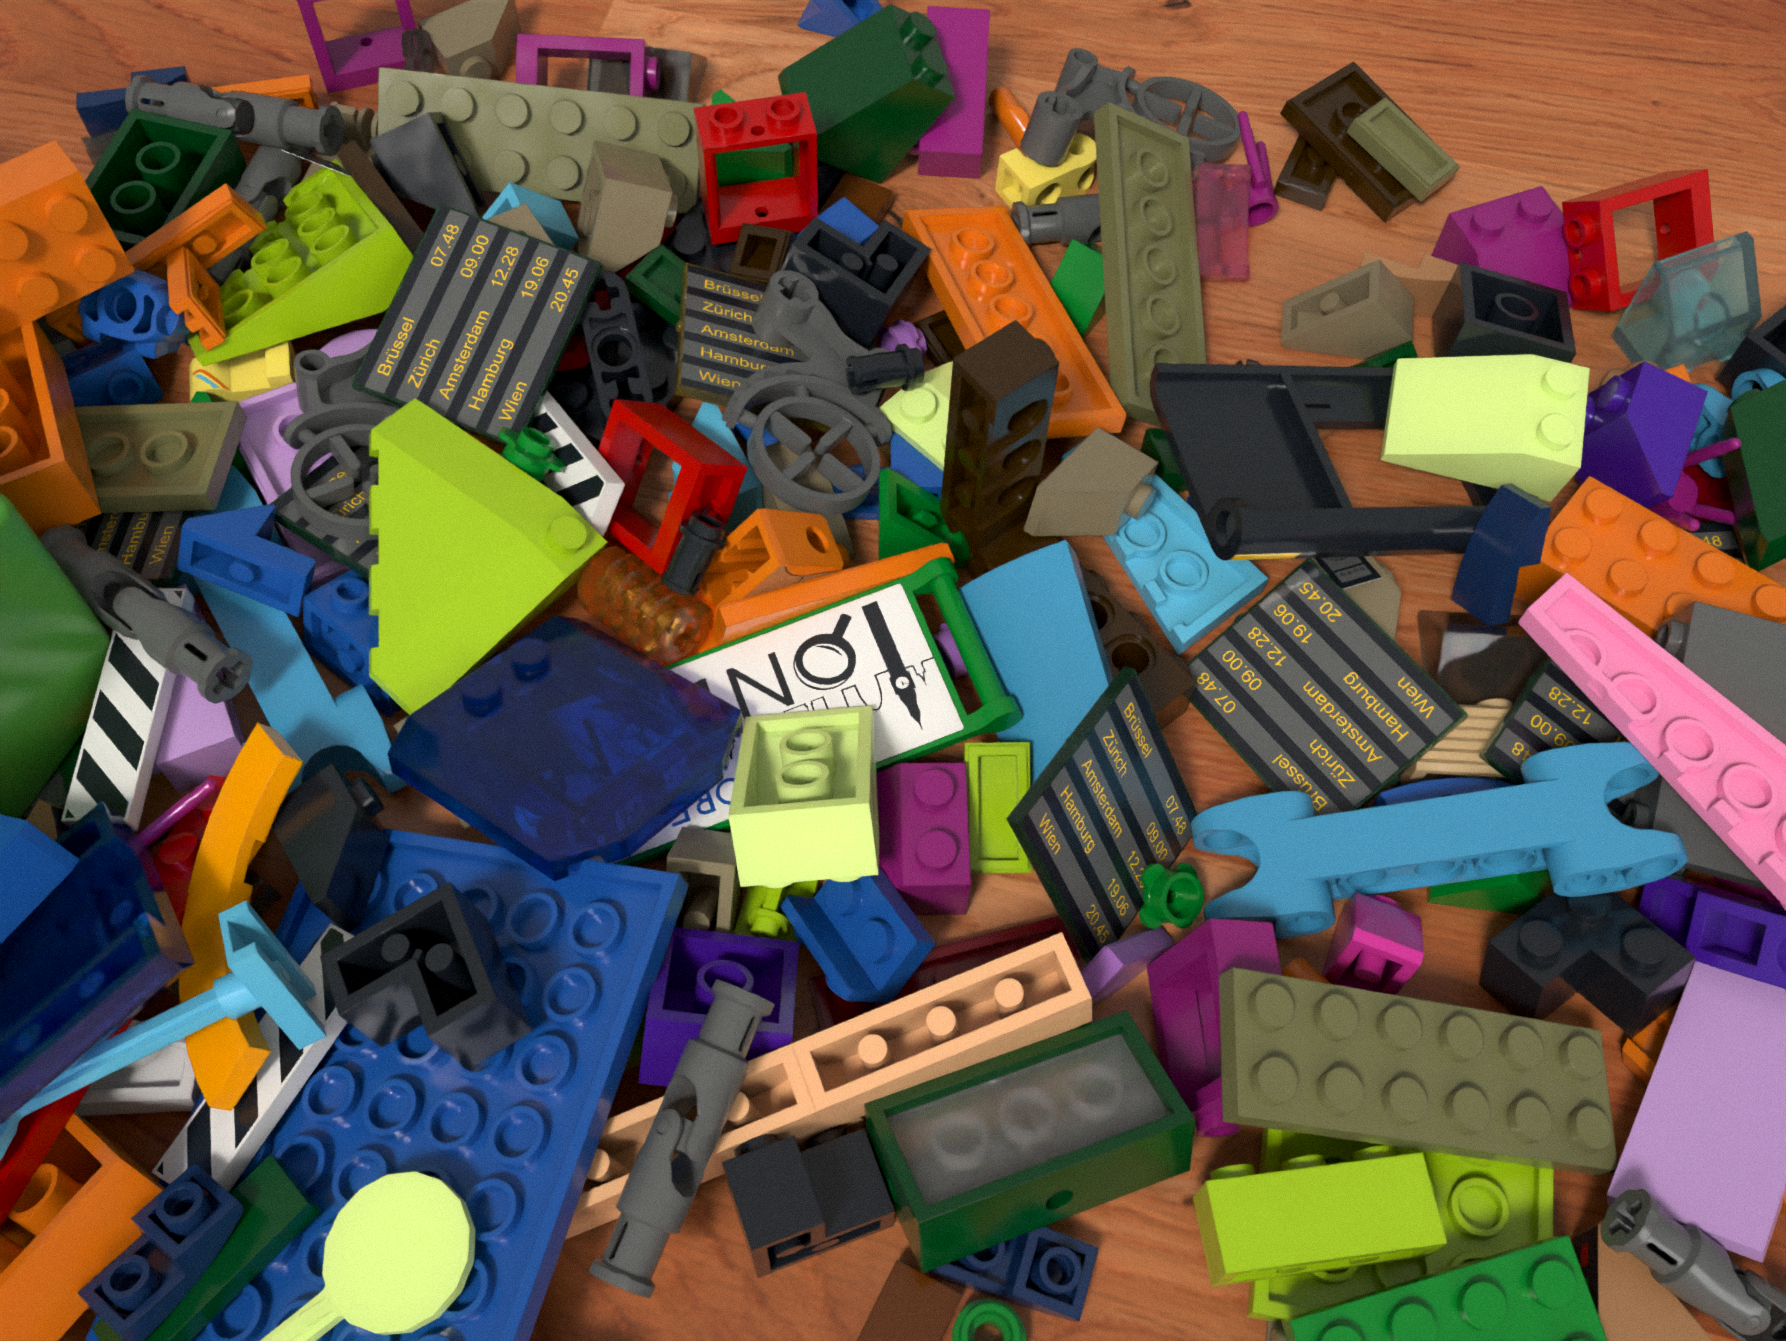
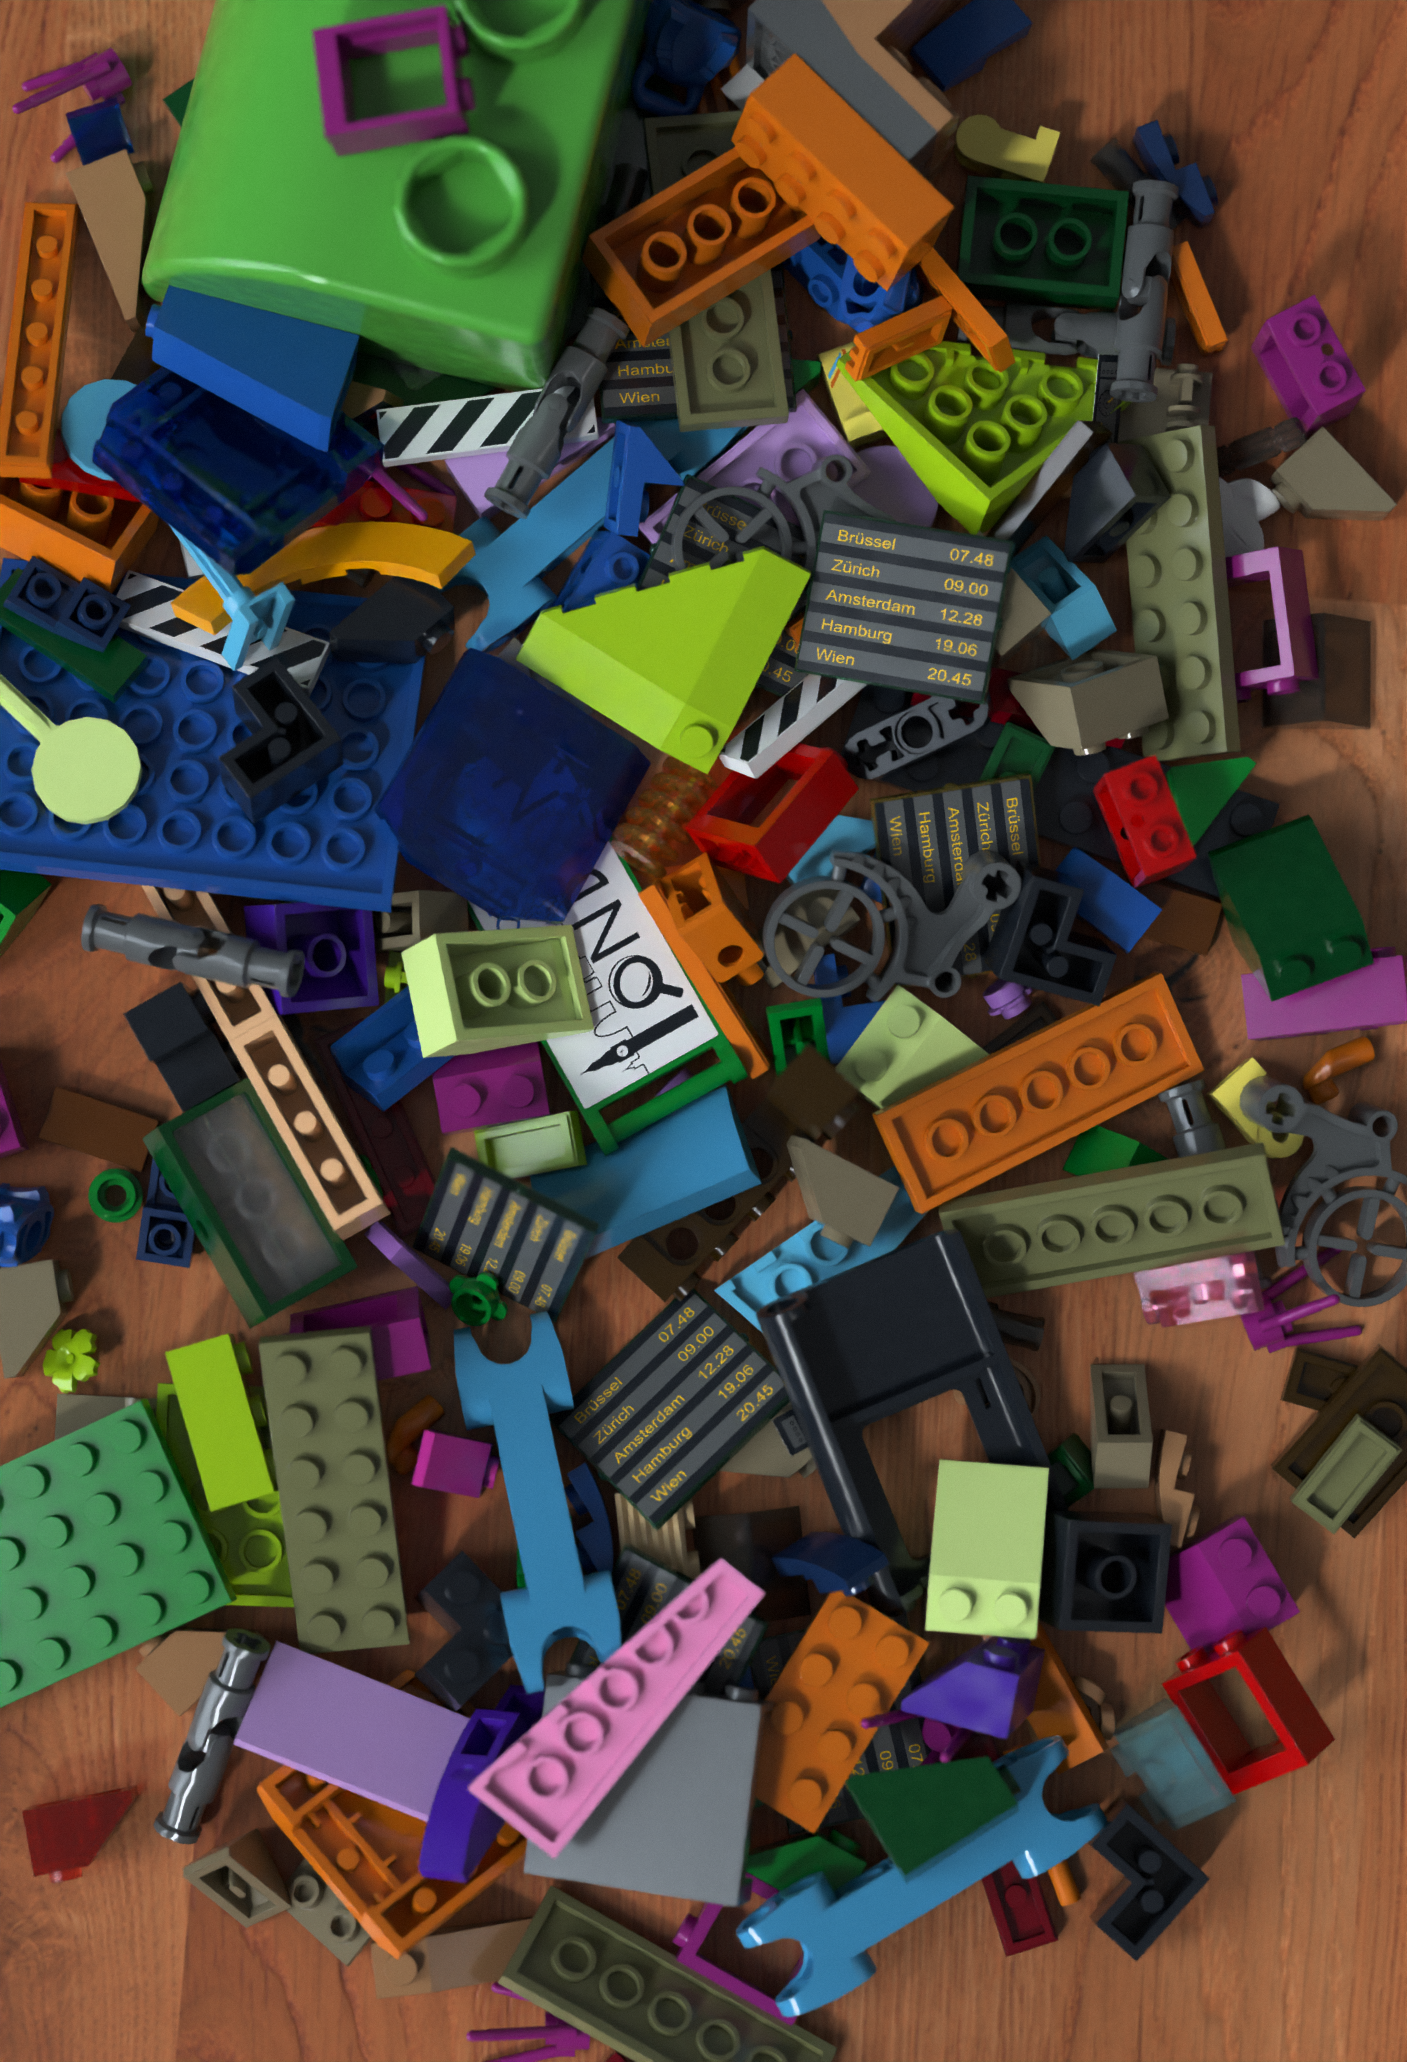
camera: 80 degrees right, 25 degrees up
green plate [498,427,566,481] -> none
black pin [660,511,727,596] -> none
dark brown slope [728,223,798,285] -> none
black pin [846,344,925,395] -> none

